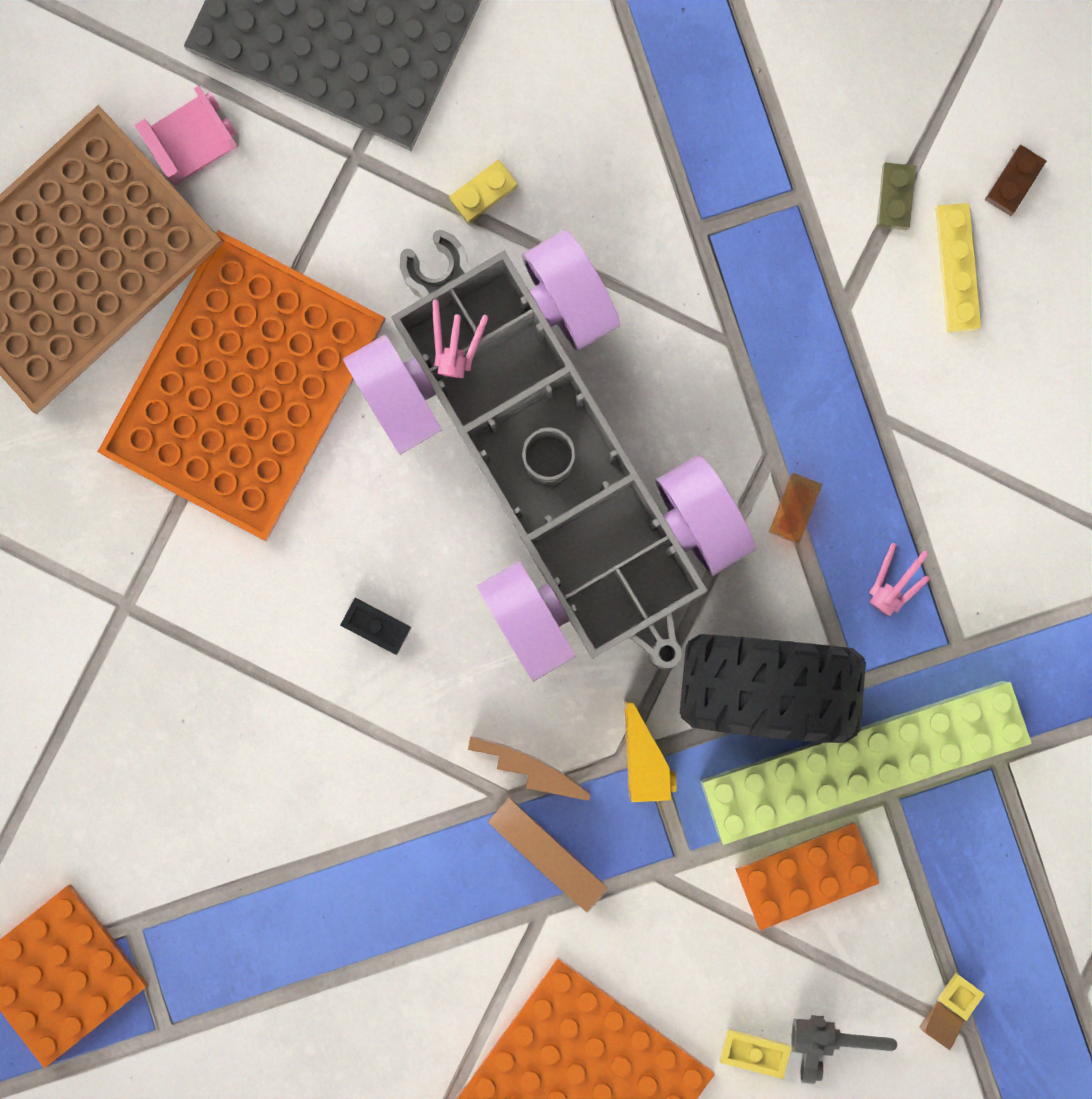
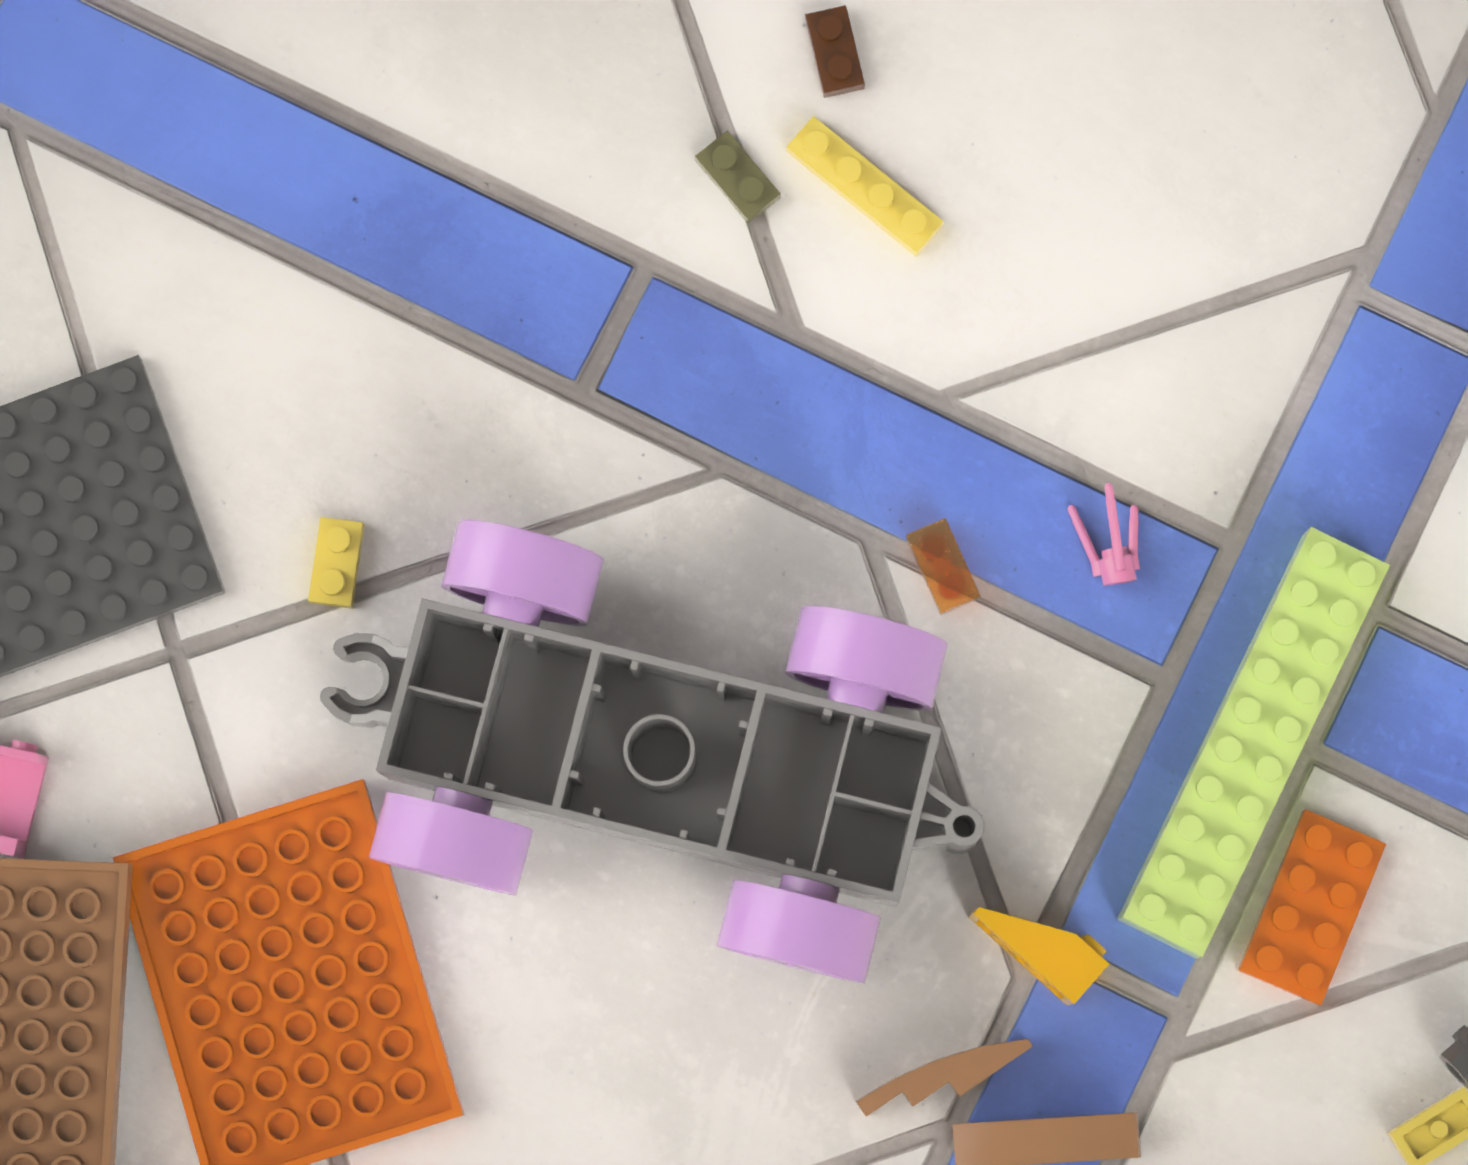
camera: 45 degrees left, 5 degrees down
black plate [340,597,412,655] -> none
bright pink plant [432,299,489,378] -> none
black tyre [679,634,866,743] -> none

